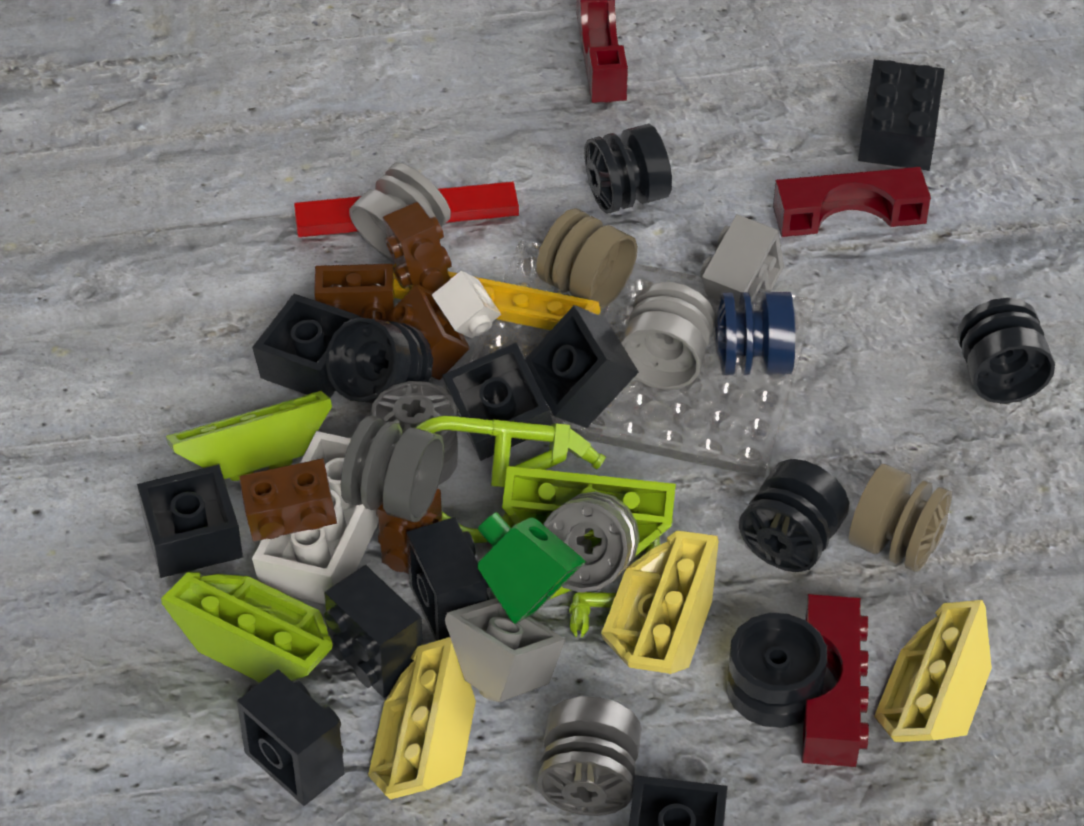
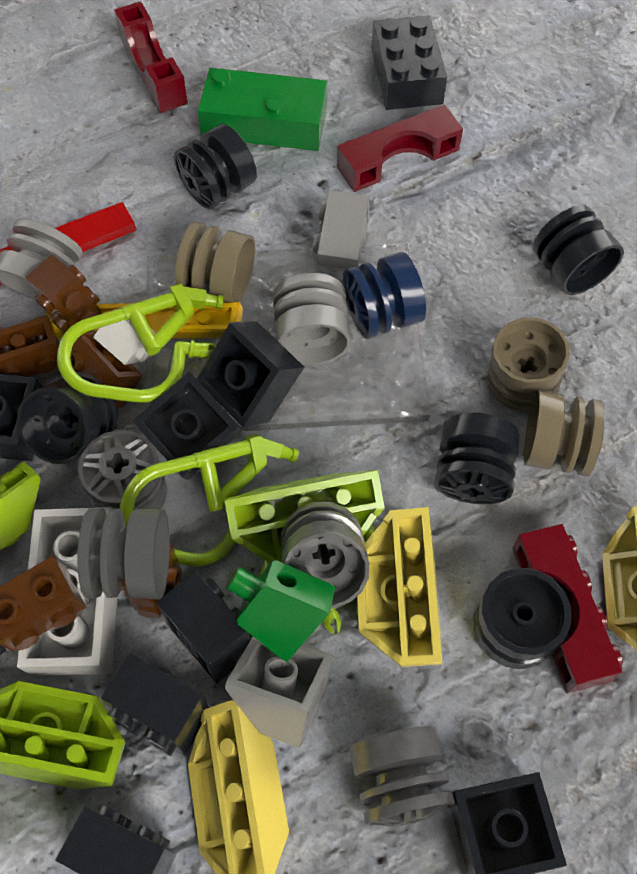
camera: 20 degrees left, 15 degrees up
none -> lime piece [57,284,224,403]
none -> green brick [198,67,328,151]
none -> dark tan wheel [488,318,570,411]

